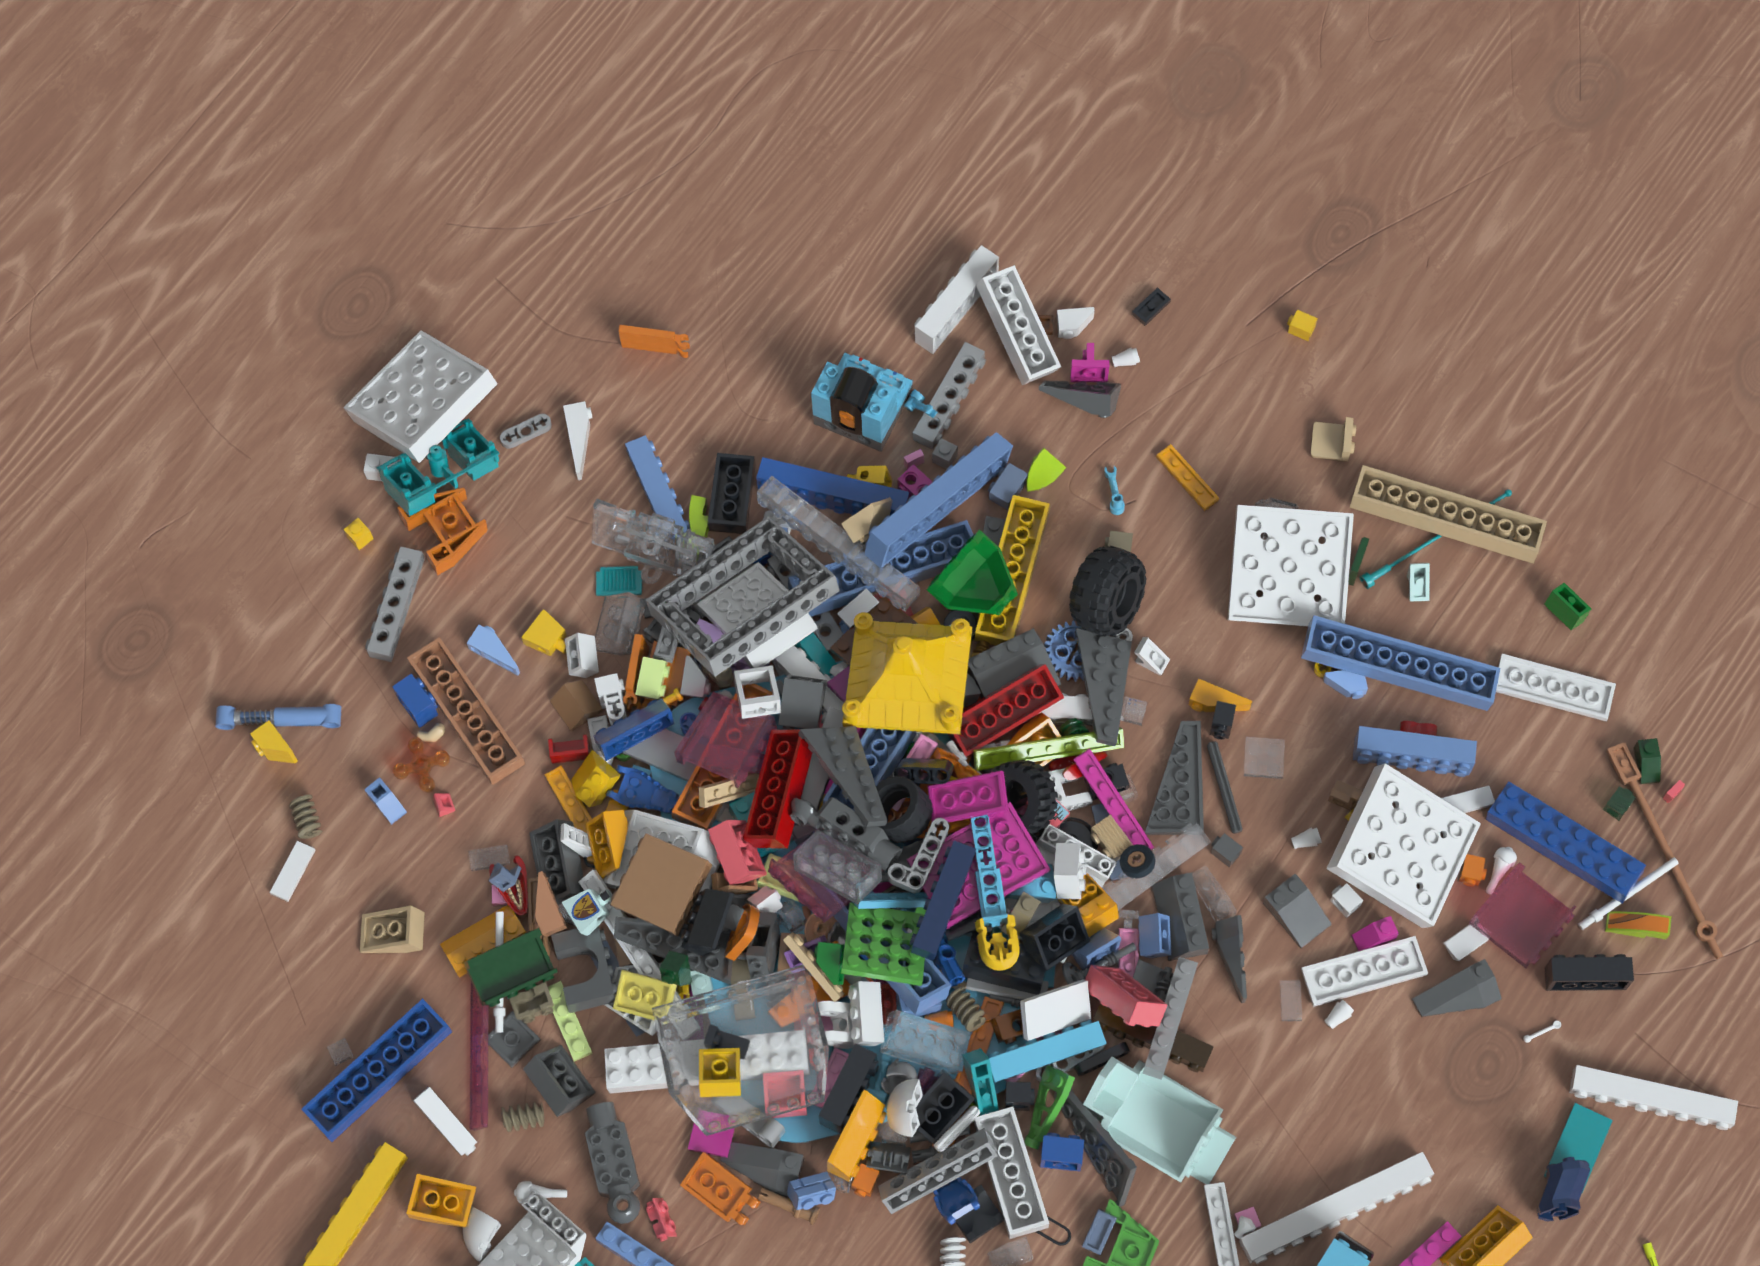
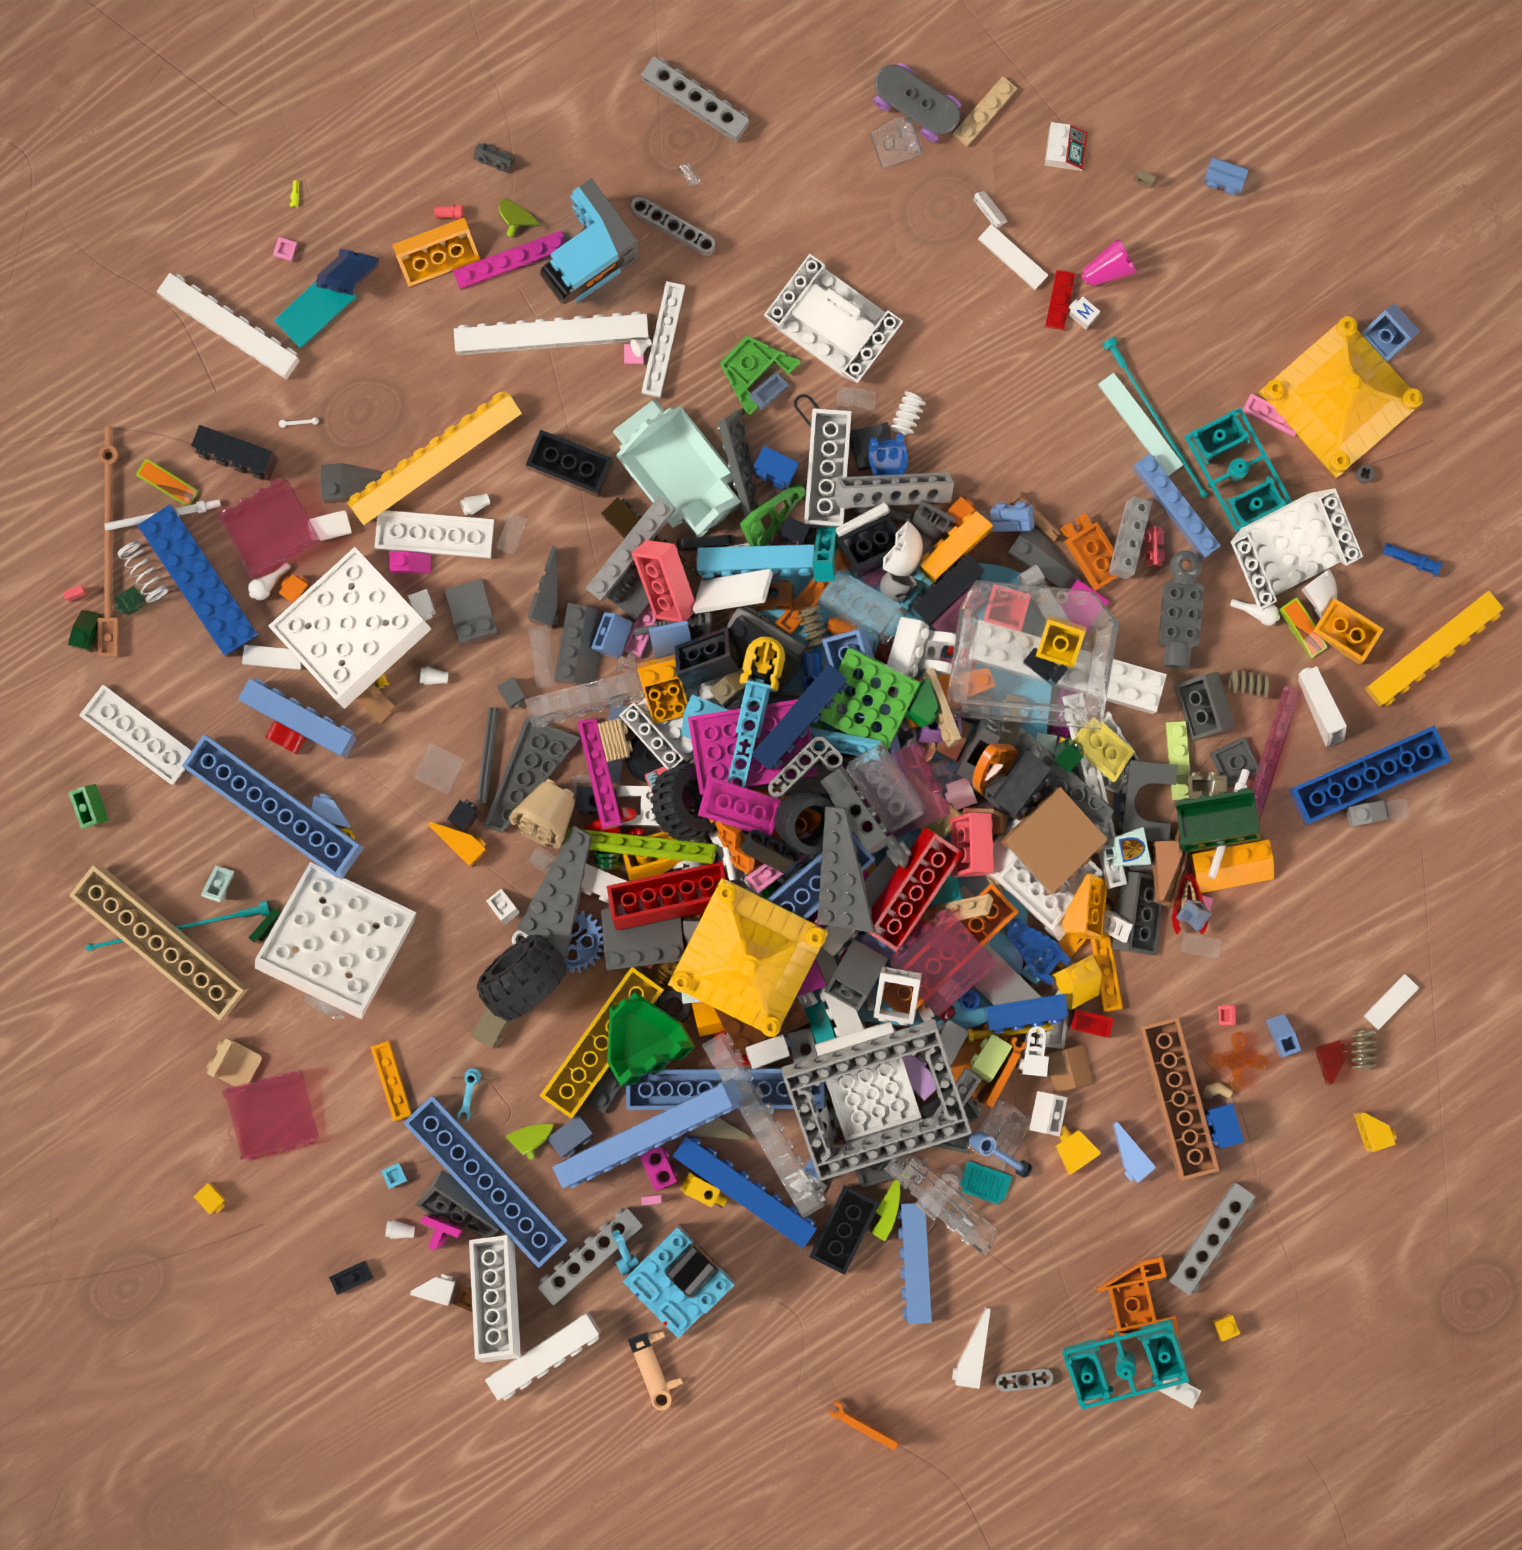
camera: 160 degrees left, 15 degrees up
medium blue piece [215,704,342,730] -> none
white container [343,331,497,463] -> none
tan slope [360,906,425,953] -> none
tan slope [841,497,892,543] -> none
light grey brick [932,438,958,469] -> none
white brick [1054,843,1087,899] -> none
black bush [1119,844,1156,879] -> none
none -> white piece [117,541,168,603]
none -> clear pink panel [222,1069,319,1161]
none -> bright pink tile [273,237,298,262]
none -> yellow brick [347,391,522,525]
none -> medium azure plate [381,1162,408,1189]
none -> medium blue brick [403,1096,569,1268]
none -> tan cone [509,779,575,849]
none -> black brick [526,429,613,498]
none -> light nougat piece [628,1331,683,1410]
none -> medium blue piece [969,1131,1032,1178]
none -> light grey brick [1108,496,1152,579]
none -> slope [1279,597,1327,659]
none -> clear red slope [1314,1040,1347,1085]
none -> light grey slope [1345,801,1388,828]

